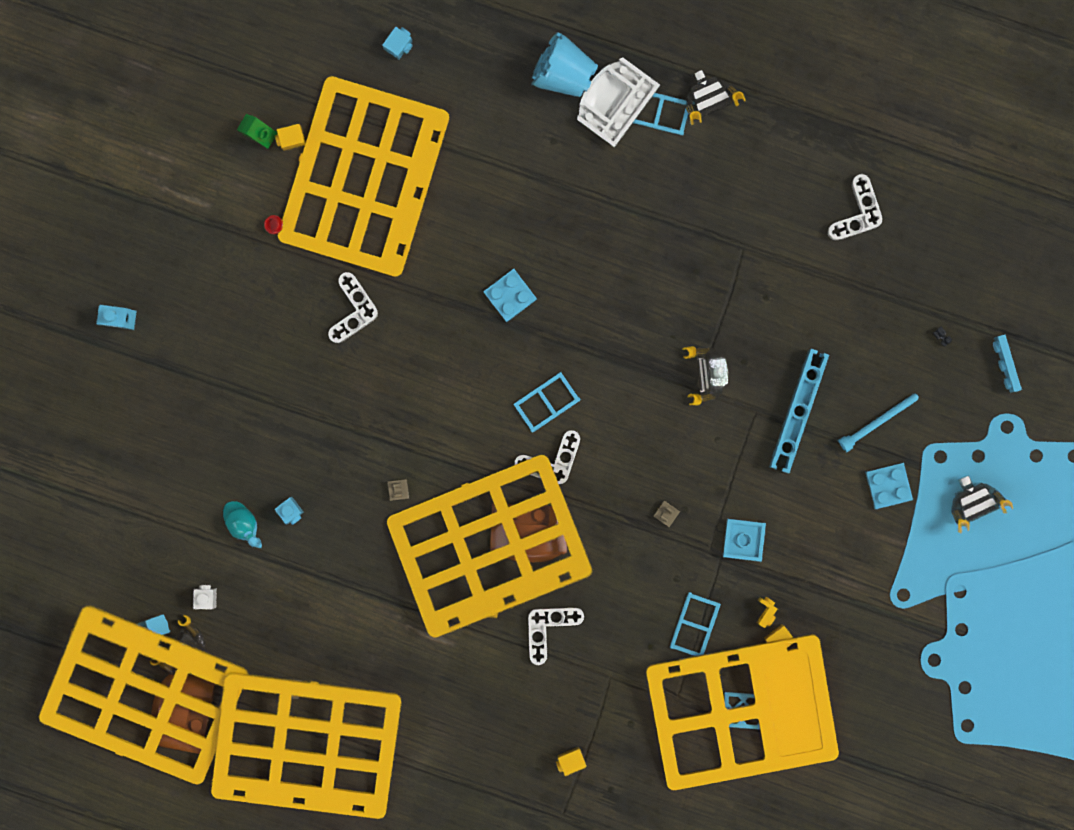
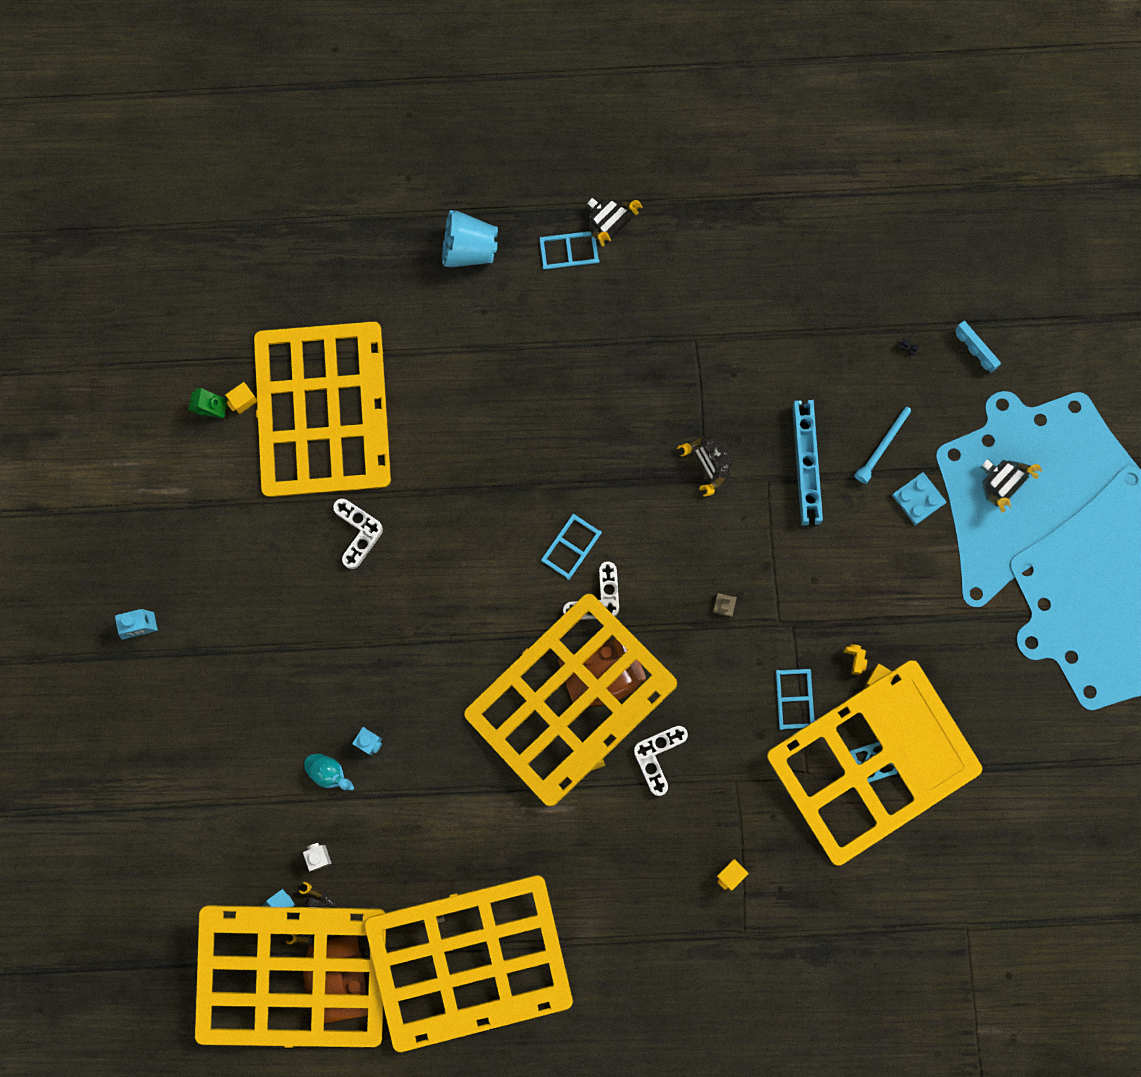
camera: 15 degrees left, 10 degrees down
red plate [264,215,283,234] -> none
medium azure brick [382,27,413,59] -> none
dark tan tile [388,479,409,501] -> none
medium azure plate [484,269,537,322] -> none
white slope [577,58,660,147] -> none
medium azure plate [723,519,766,562] -> none
white beam [828,174,882,241] -> none

